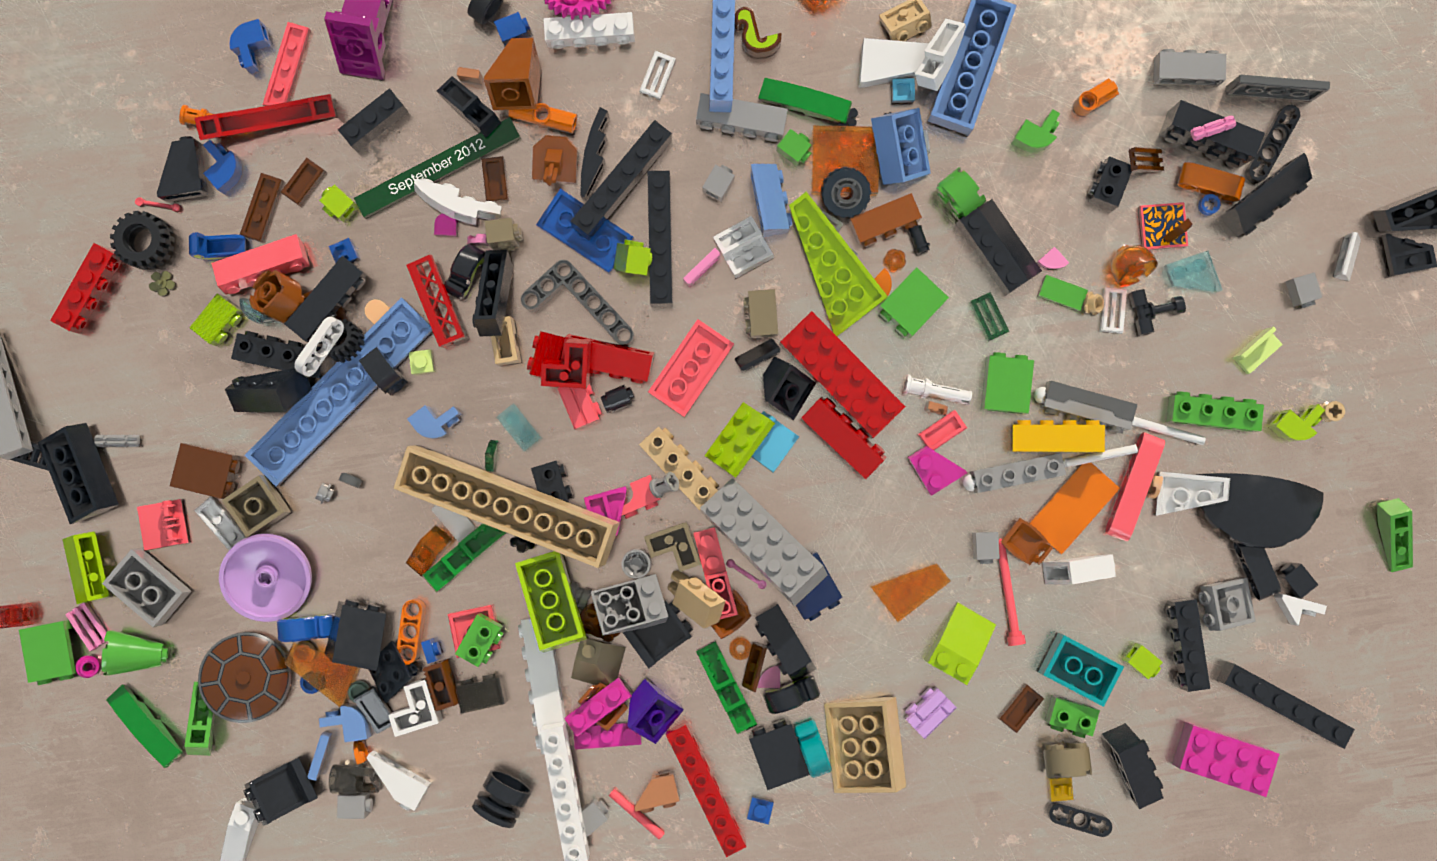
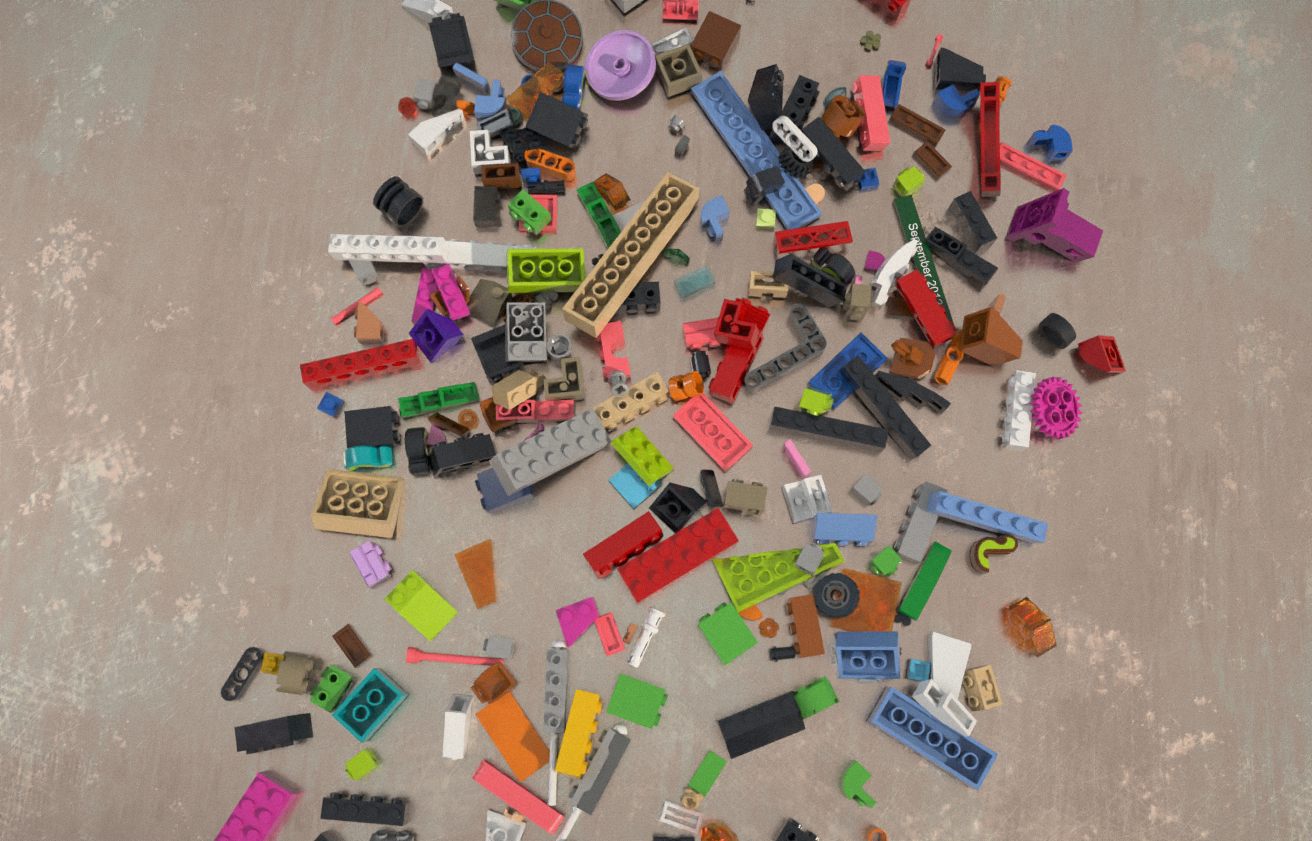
camera: 100 degrees right, 10 degrees down
black tyre [110,211,175,270] -> none
lime brick [189,293,243,346] -> none
black slope [436,76,501,138] -> none
blue brick [494,12,531,47] -> none
dark pink wing [584,486,627,536] -> none
white tile [639,51,676,101] -> none
clear green tile [970,292,1010,342] -> none
bright pink tile [1037,247,1069,269] -> none
none -> clear red plate [398,97,416,114]
none -> black pin [527,180,565,195]
none -> orange wheel [669,371,704,401]
none -> light grey brick [795,543,824,577]
none -> red brick [895,269,956,349]
none -> black slope [925,226,998,285]

